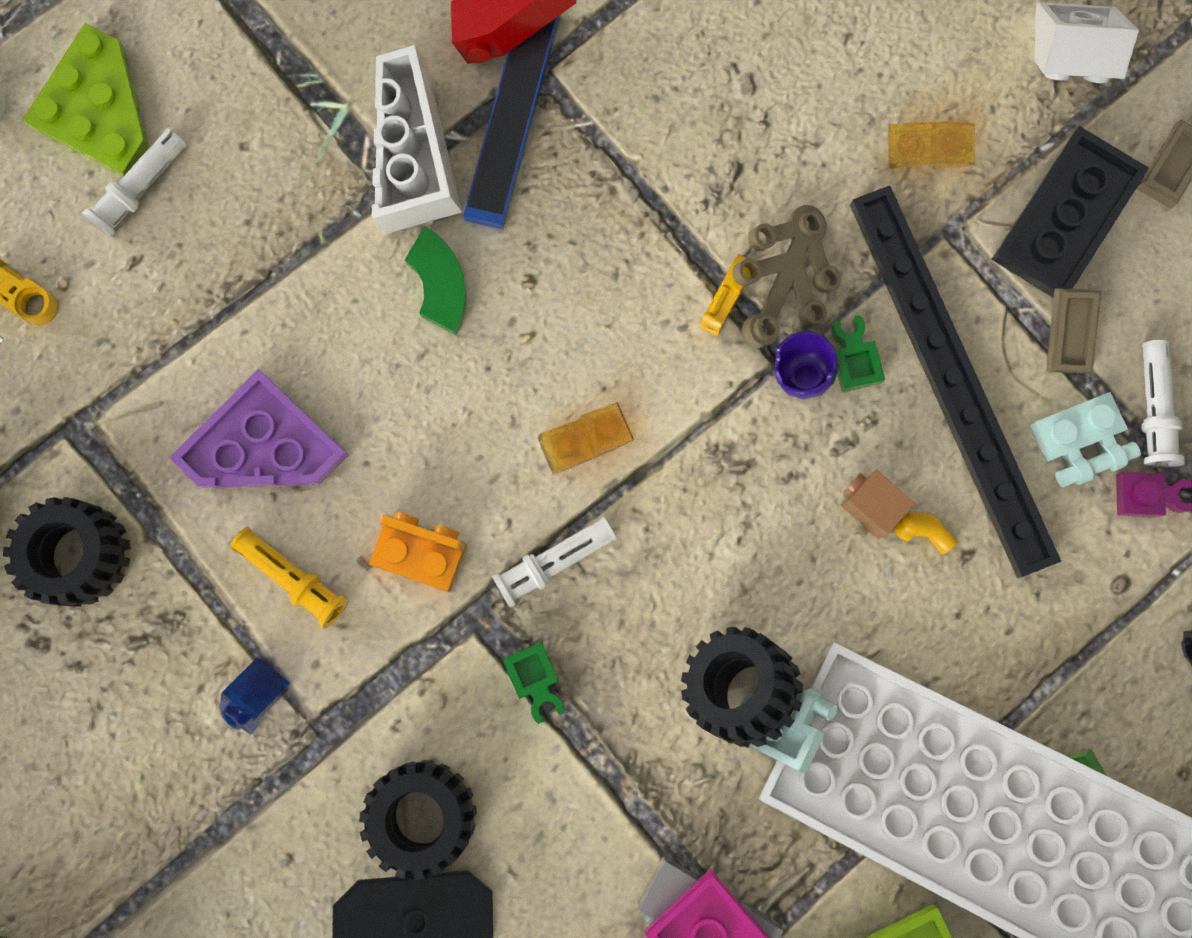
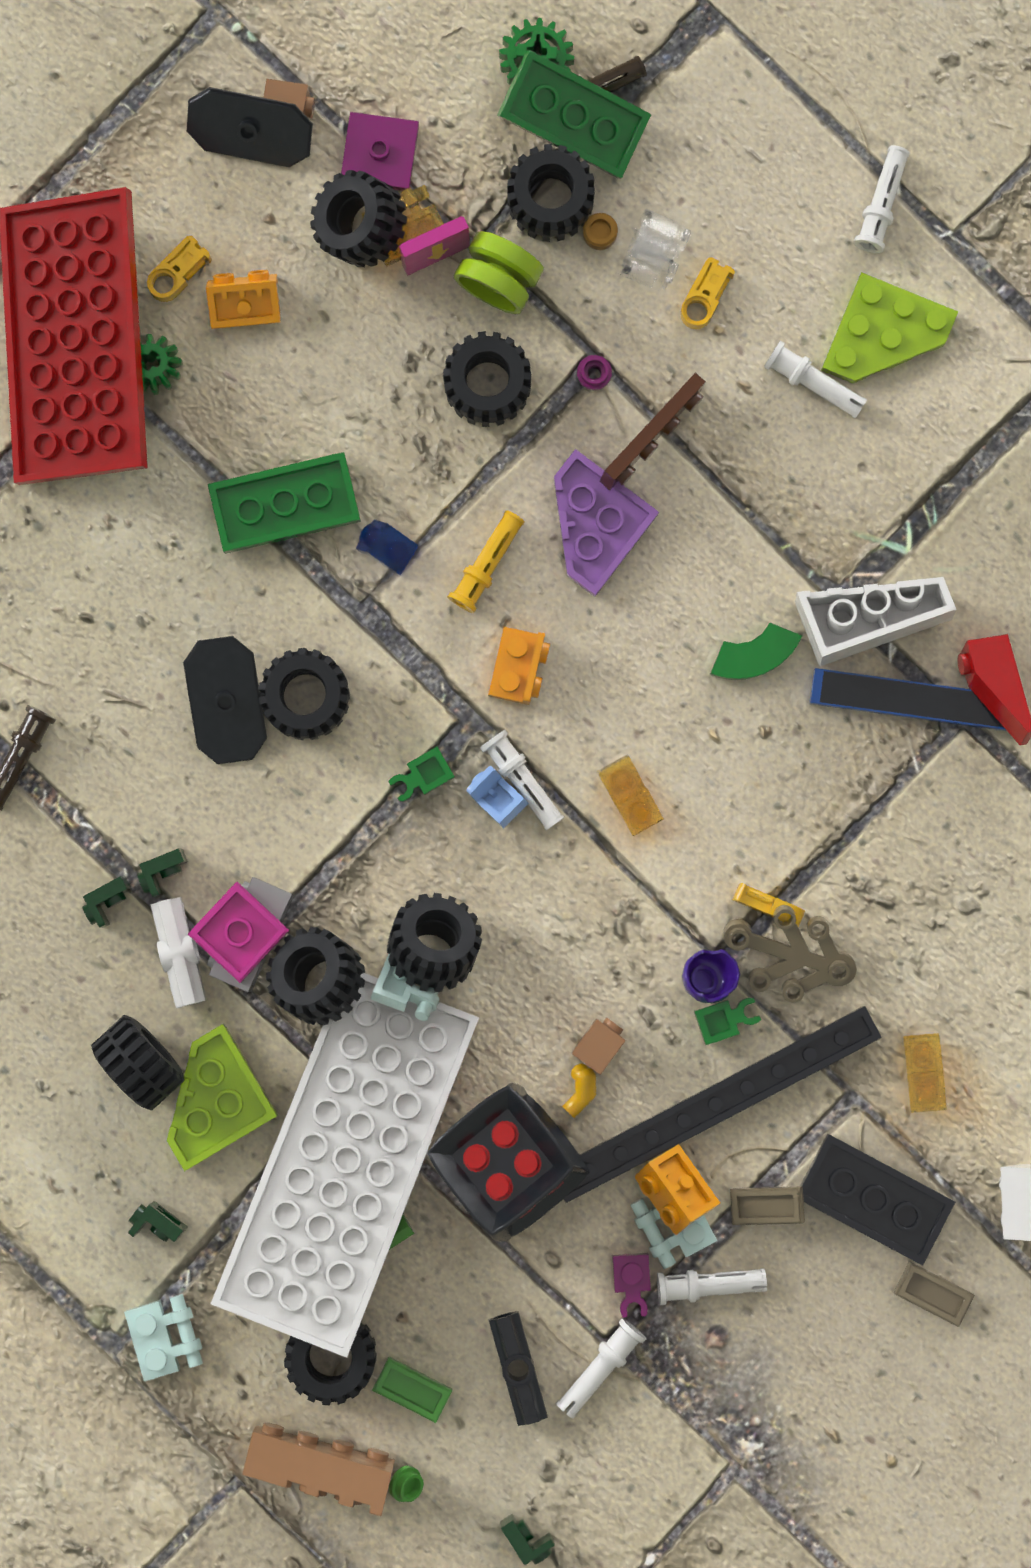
camera: 80 degrees right, 5 degrees up
none -> green plate [208,452,361,554]
none -> black tyre [266,927,365,1025]
none -> black piece [427,1083,590,1242]
none -> light blue bracket [466,766,529,829]
none -> magenta plate [577,355,612,390]
none -> reddish brown plate [599,372,706,490]
none -> light orange bracket [635,1144,720,1235]

